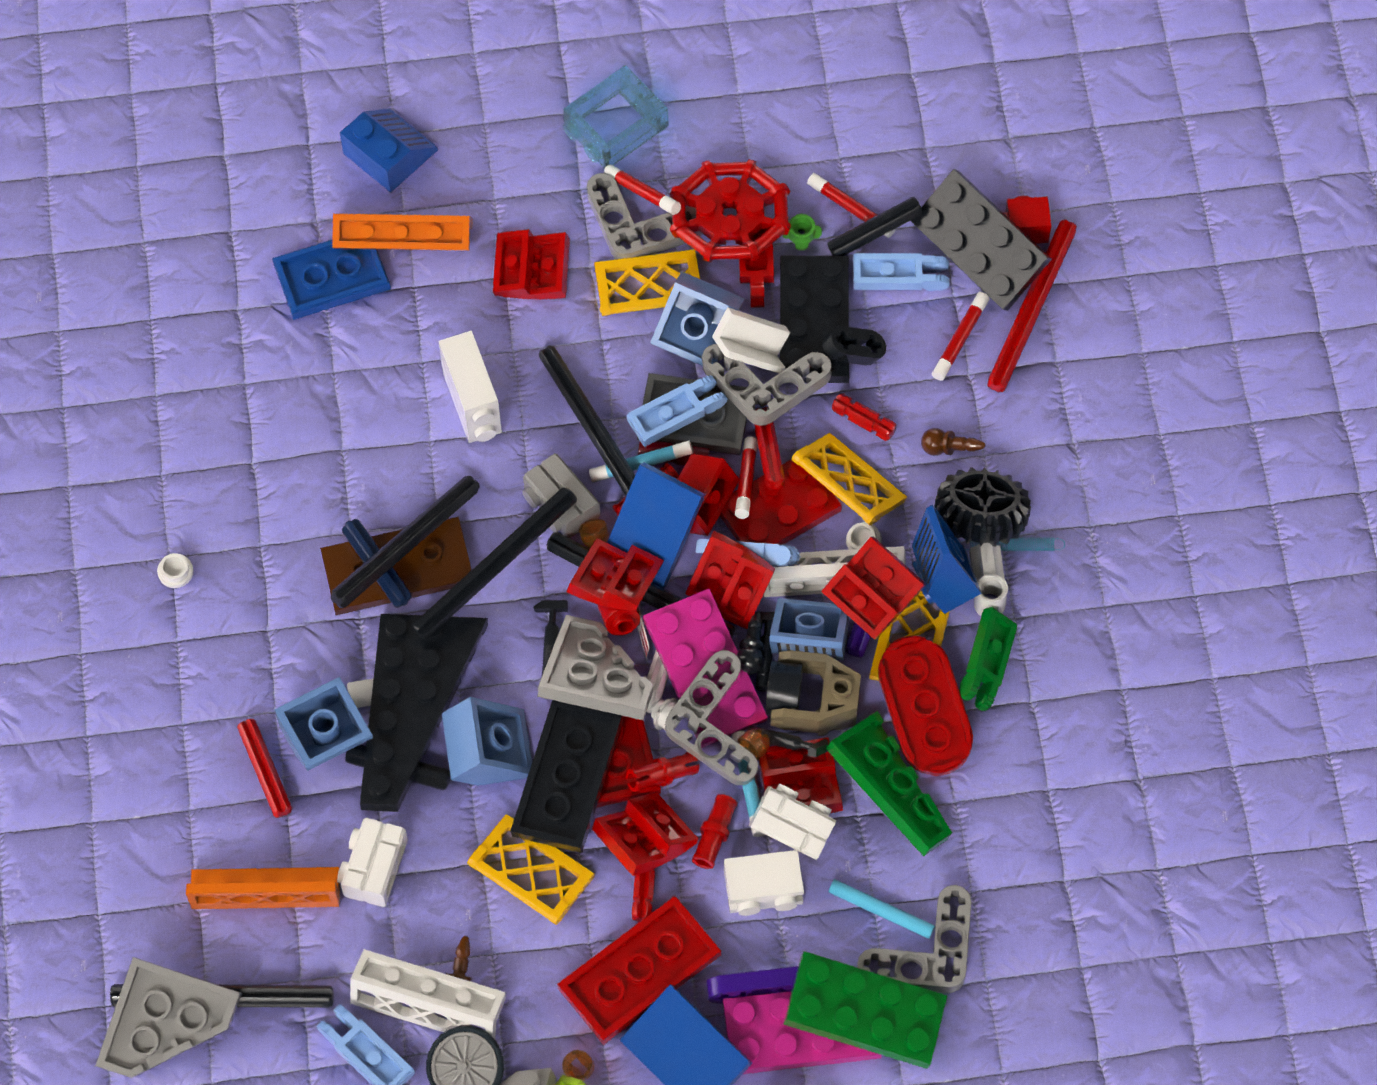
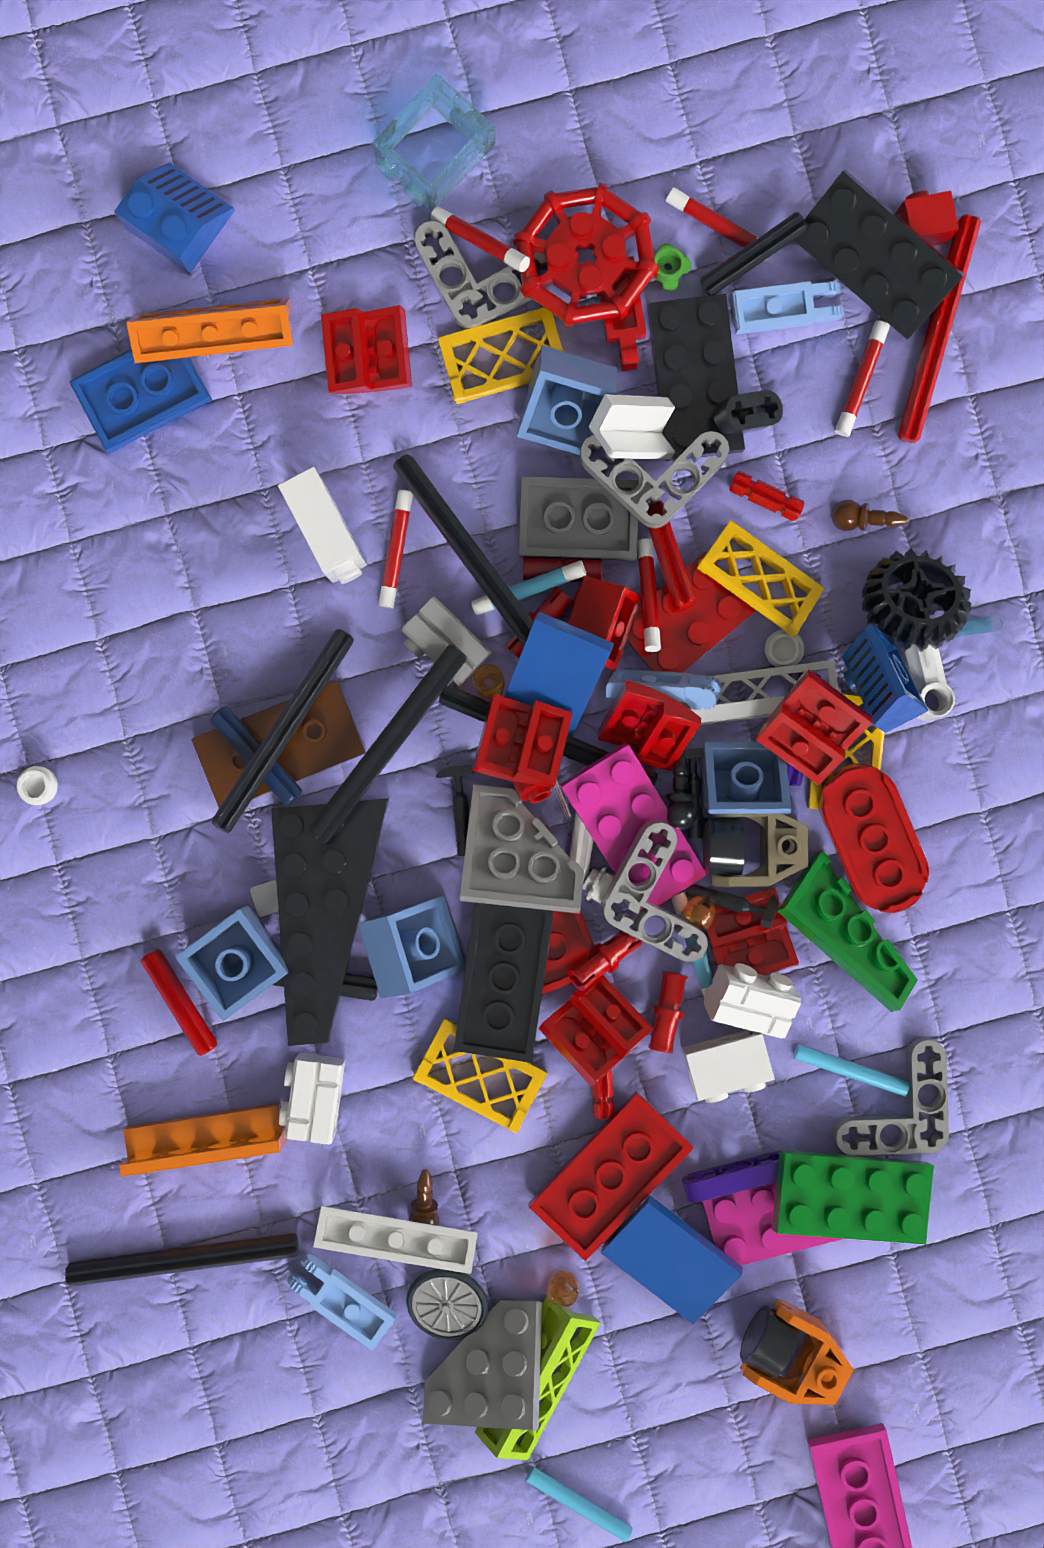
camera: 10 degrees left, 25 degrees up
light grey plate [95,957,241,1078] -> none
light blue hinge [627,375,728,447] -> none
green hinge [959,607,1018,711] -> none
none -> red bar [378,490,413,609]

